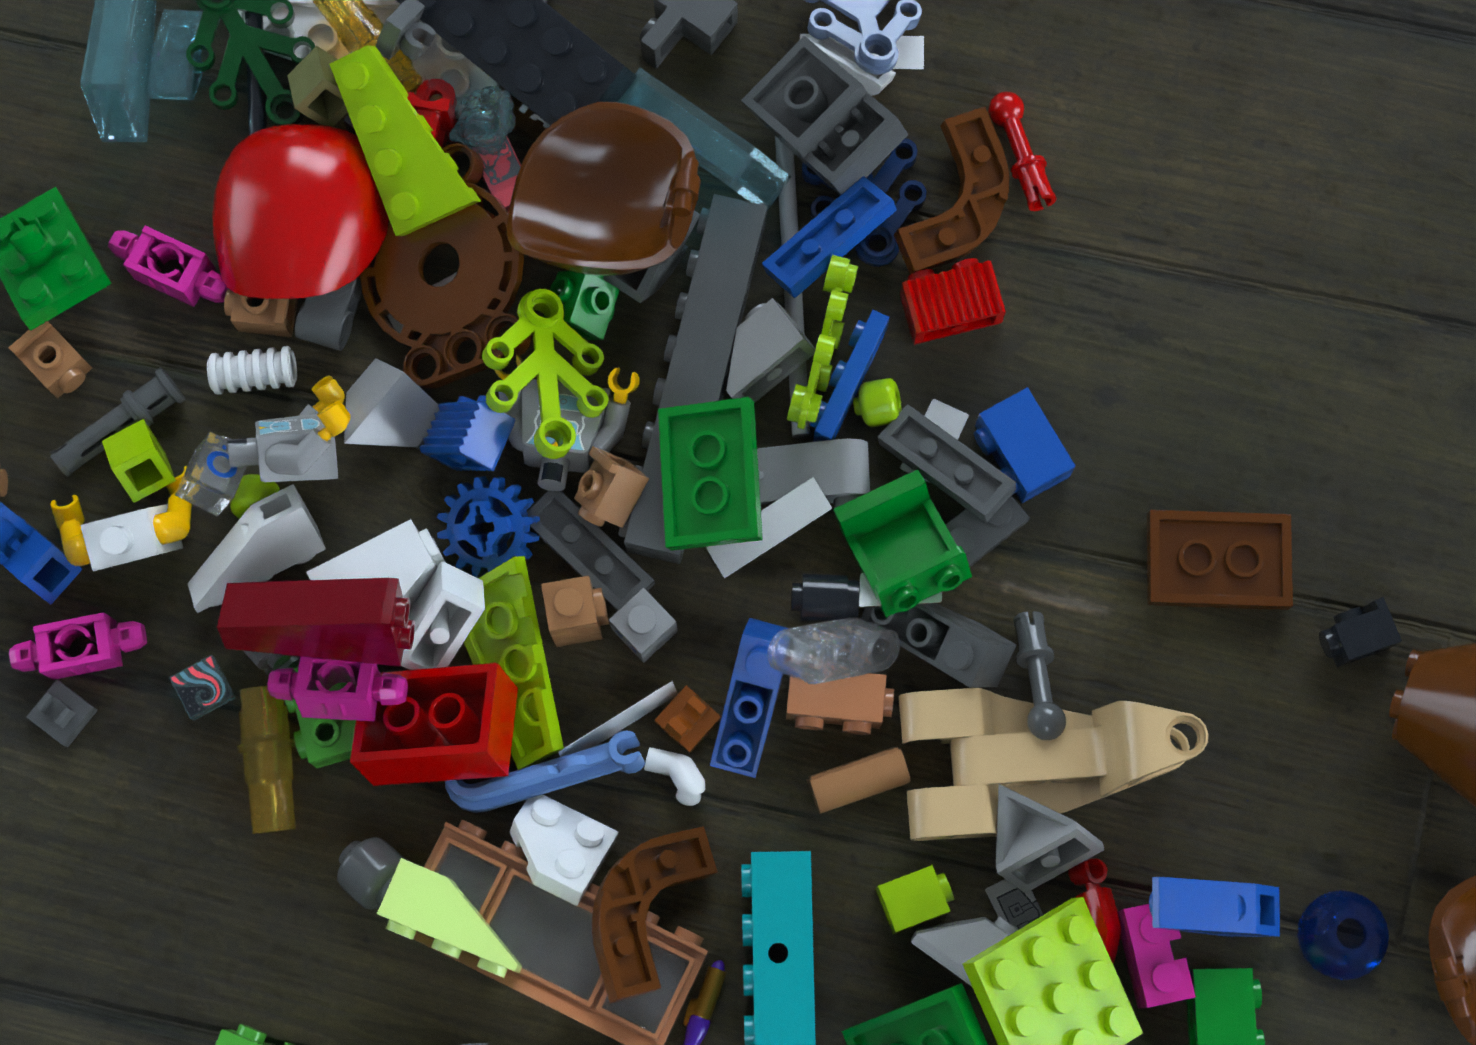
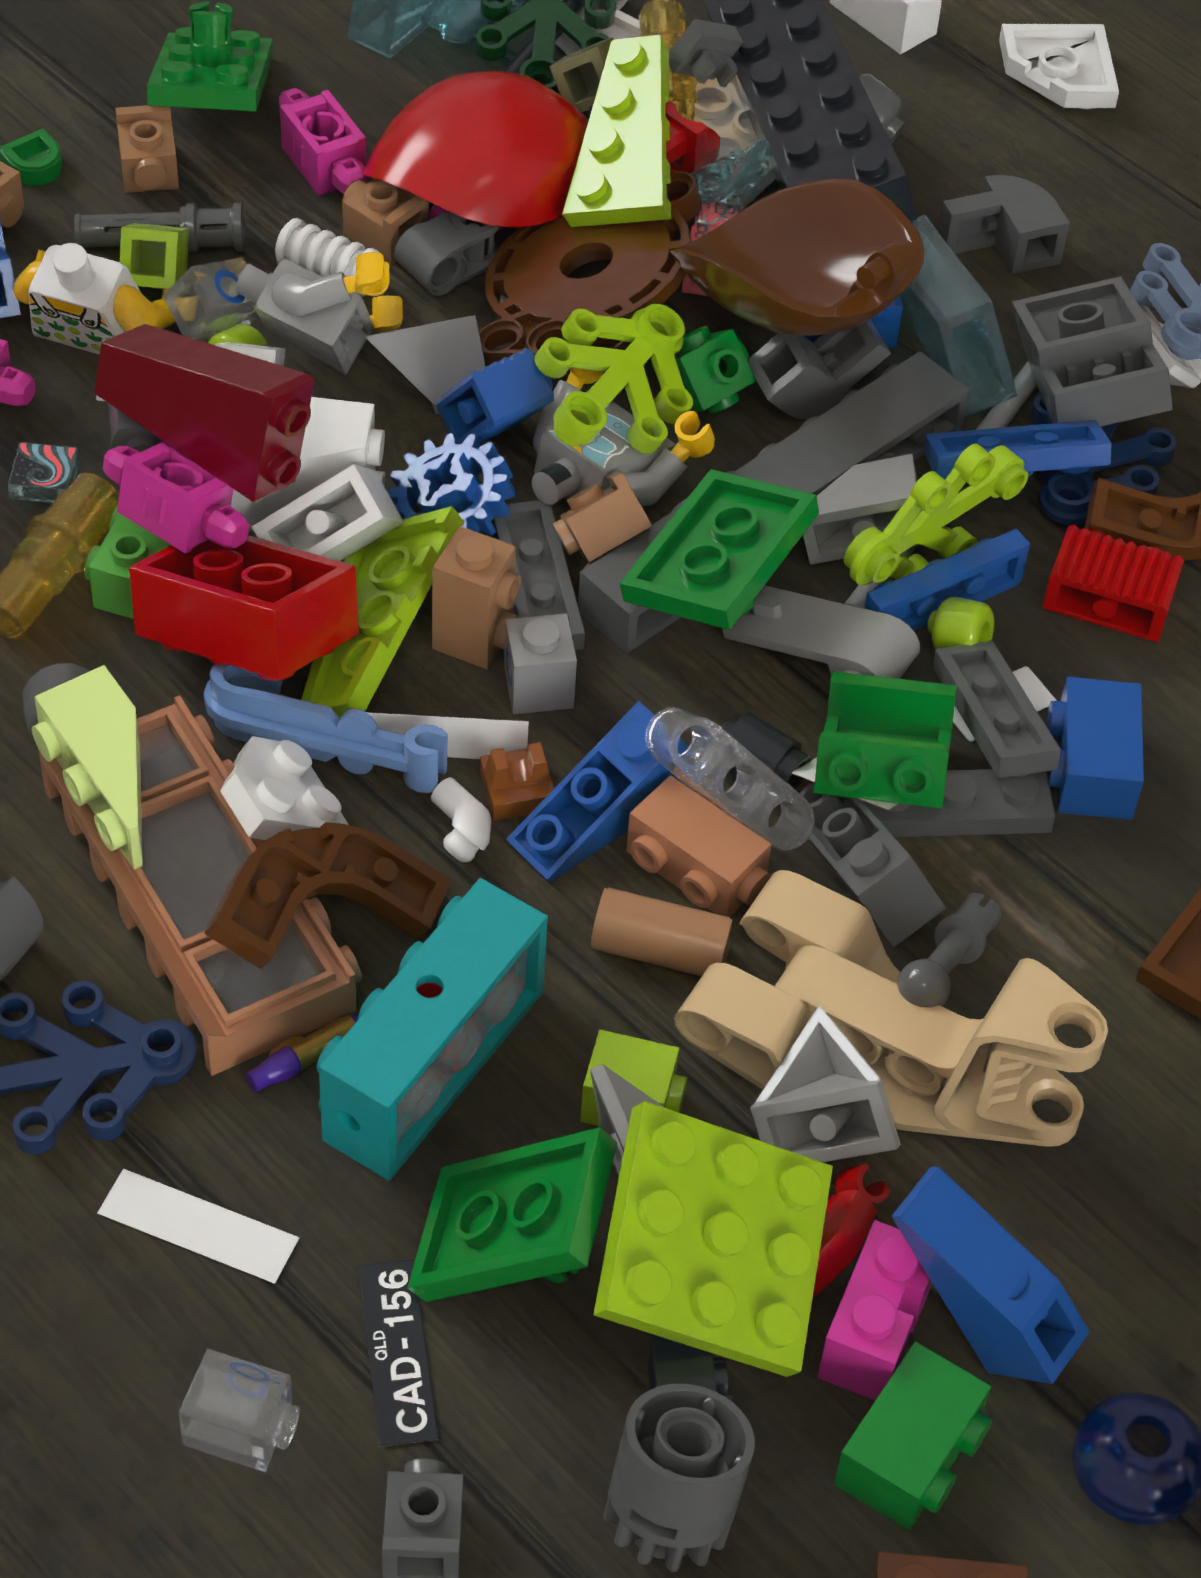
camera: 30 degrees right, 25 degrees down
white sticker [706,477,832,578] -> none

